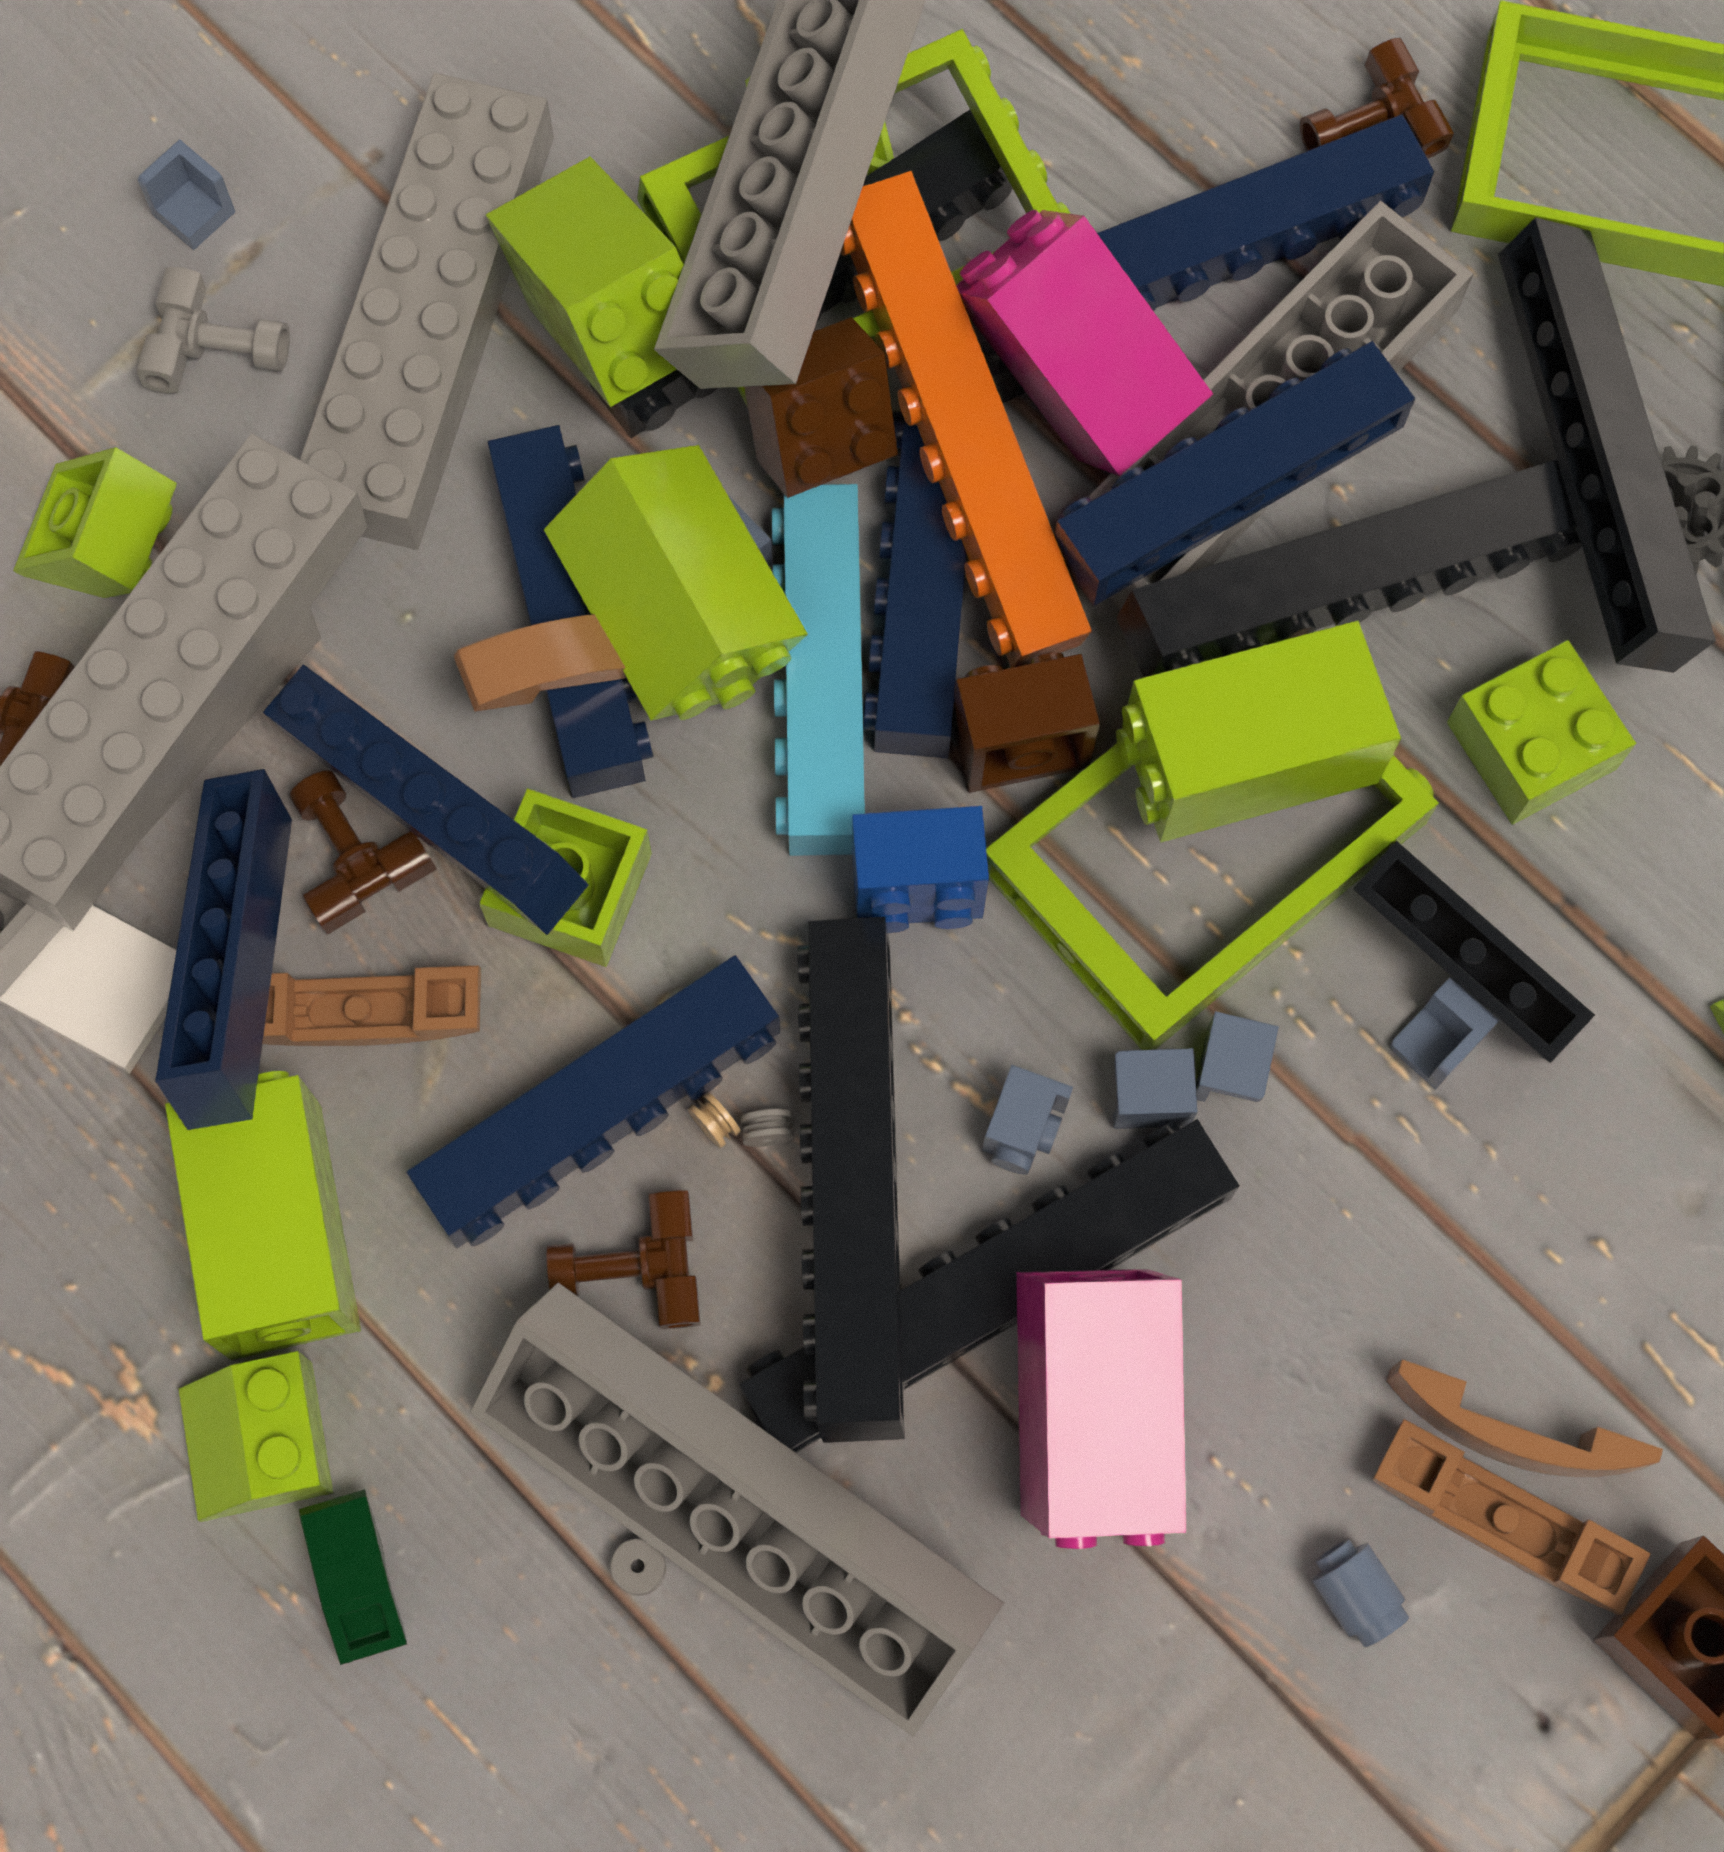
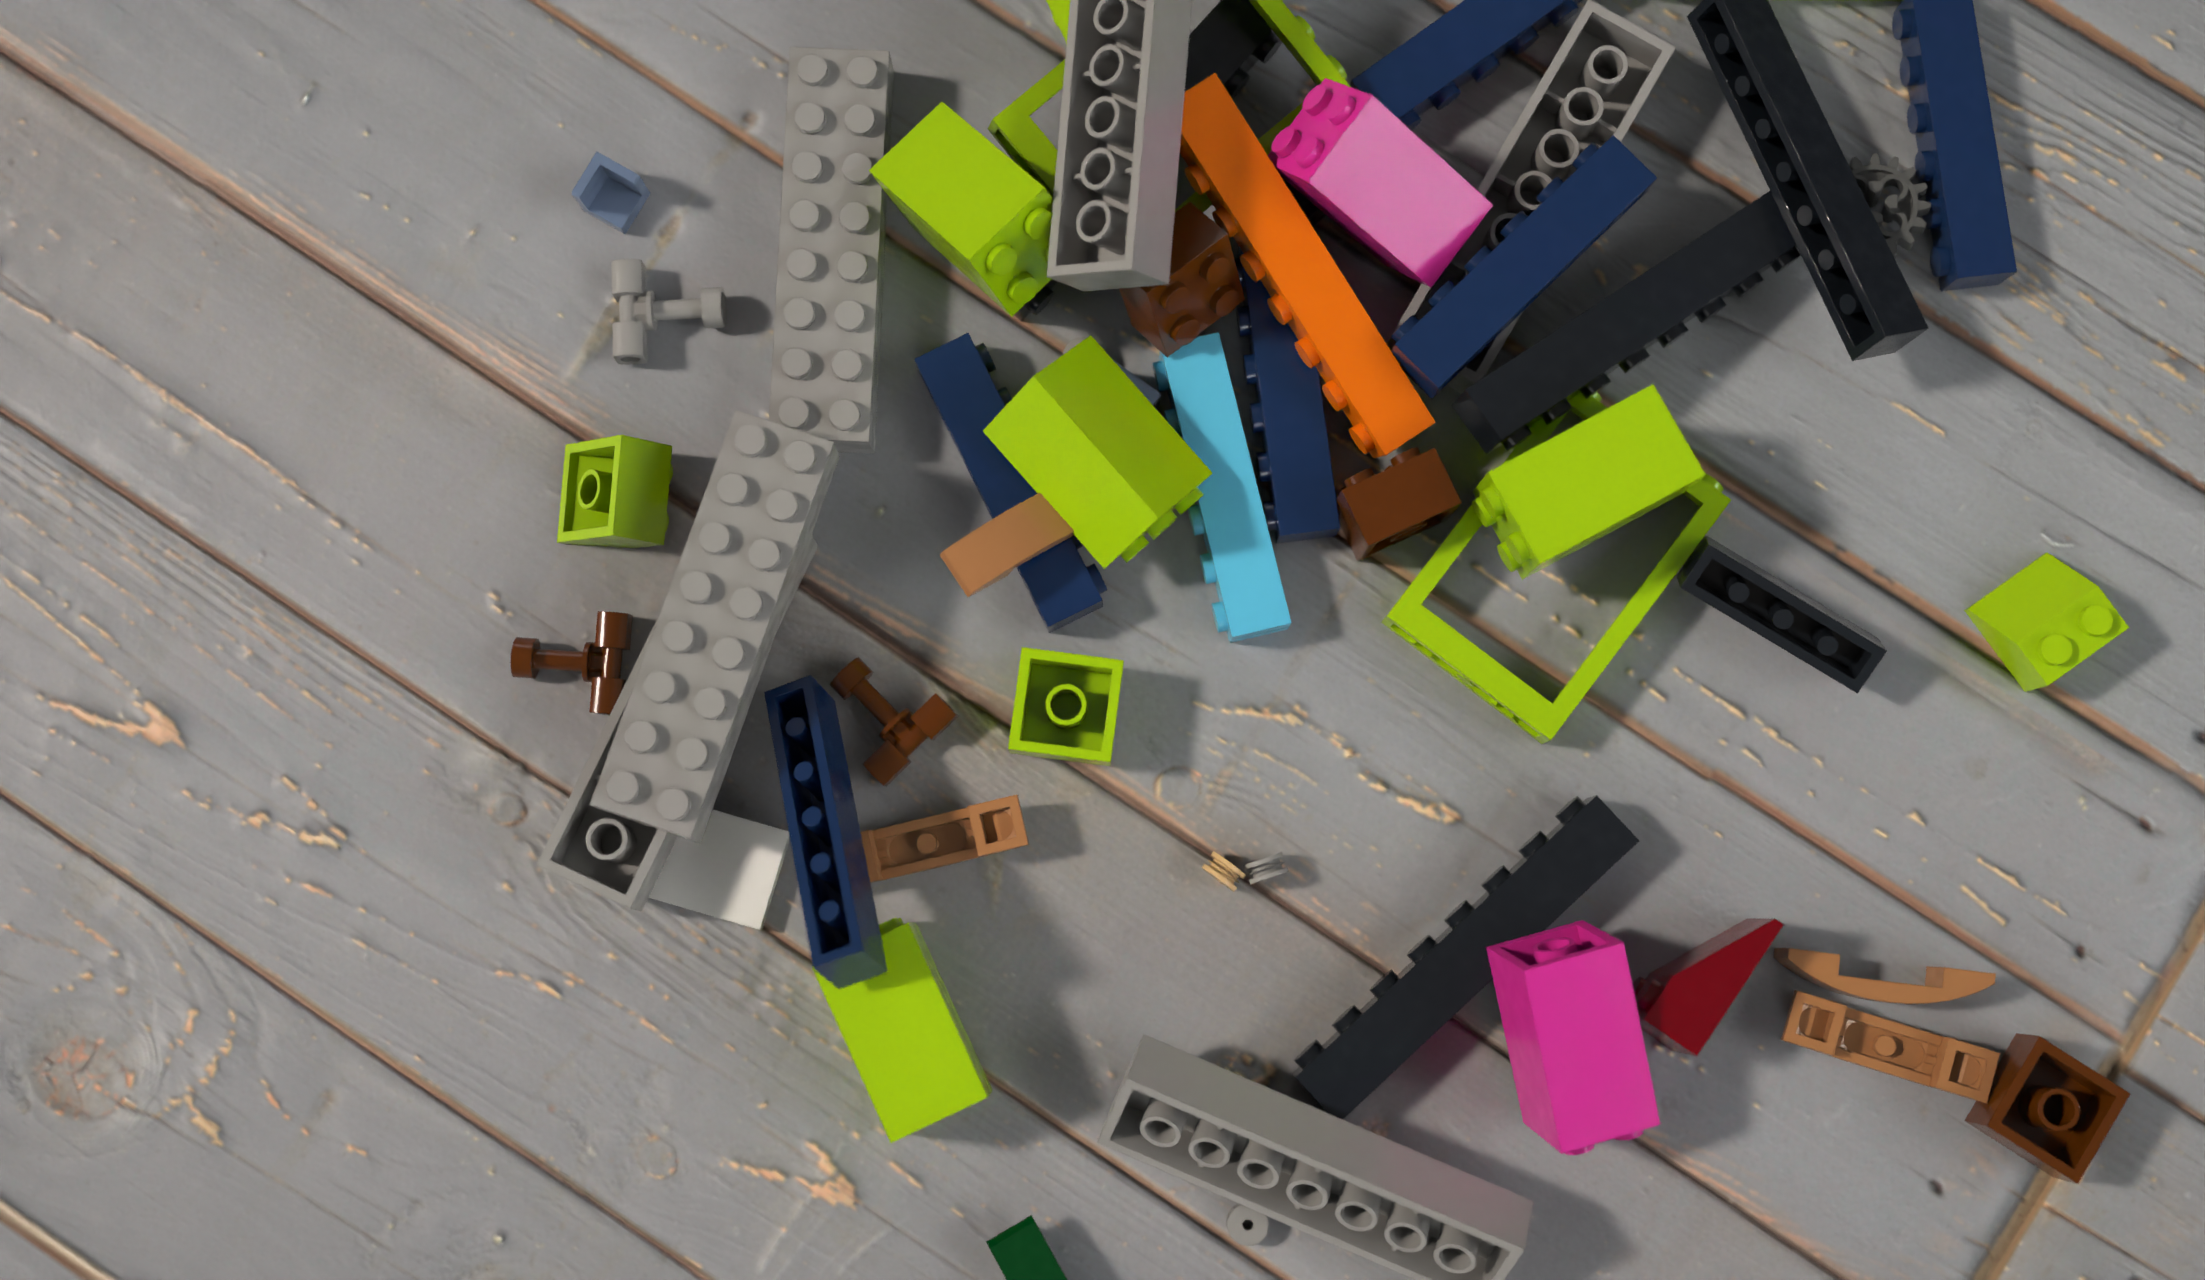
camera: 10 degrees left, 10 degrees up
lime slope [179,1351,334,1522] -> none
dark blue brick [263,664,589,935] -> none
dark blue brick [406,955,781,1248] -> none
reddish brown bar [546,1190,701,1329] -> none
black brick [797,917,905,1443] -> none
blue brick [852,806,989,933] -> none
sand blue brick [982,1065,1073,1175] -> none
sand blue panel [1113,1048,1198,1129] -> none
sand blue panel [1196,1011,1279,1102] -> none
sand blue brick [1311,1539,1409,1647] -> none
sand blue panel [1390,976,1499,1090] -> none
lime brick [1447,640,1636,825] -> none
none -> dark red slope [1632,918,1784,1056]

